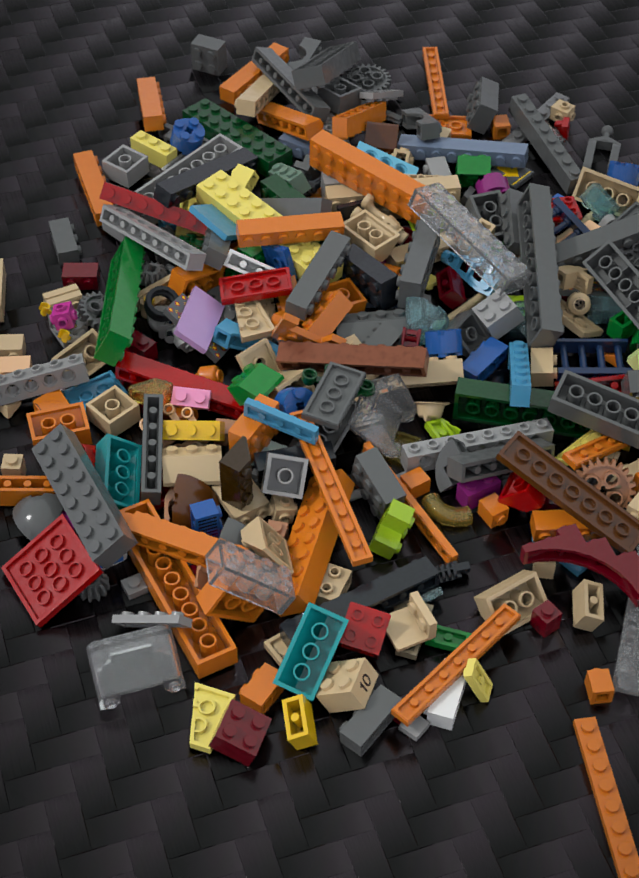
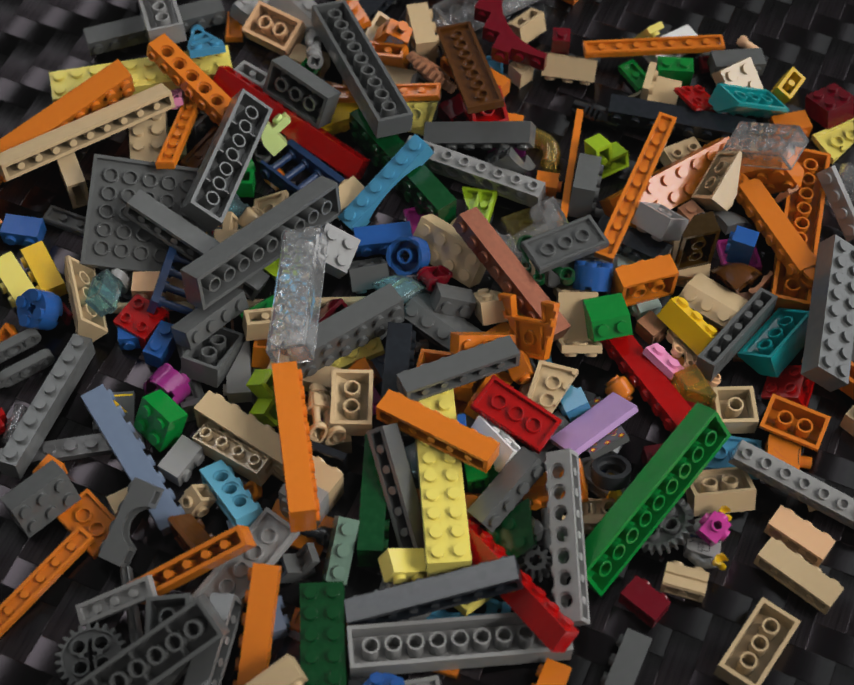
camera: 140 degrees left, 10 degrees up
dark azure tile [189,204,237,241] -> none
dark azure plate [244,397,319,445] -> none
none -> green brick [656,56,694,86]
none -> light nougat arm [737,36,759,49]

